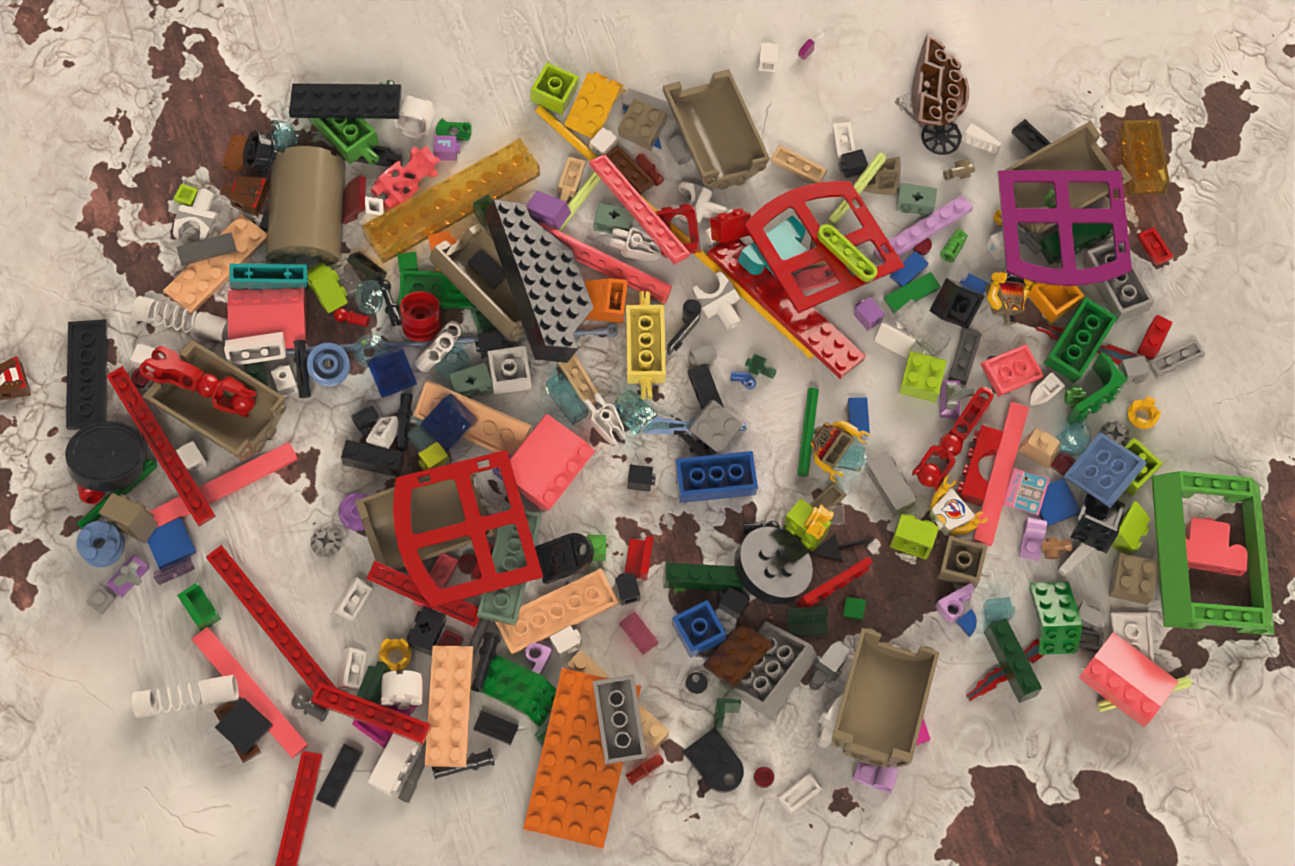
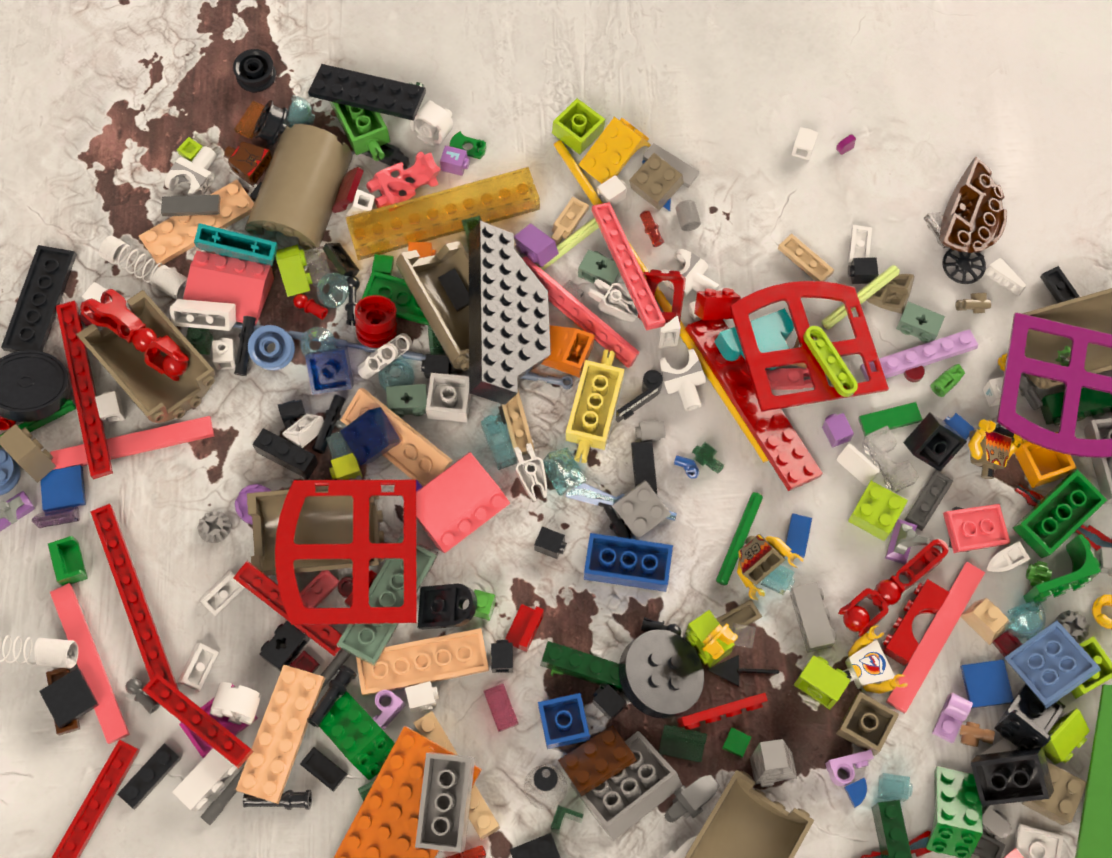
camera: 20 degrees right, 0 degrees up
clear green panel [357,661,391,704] -> none
yellow piece [378,638,412,672] -> none
reddish brown plate [606,145,654,195] -> none
dark tan cylinder [662,69,770,190] -> none
blue tile [889,251,929,287] -> none
piece [1003,468,1050,516] -> none
none -> black wheel [233,49,276,93]
none -> white slope [658,316,681,348]
none -> light grey wedge [750,739,797,787]
none -> black brick [970,747,1054,806]

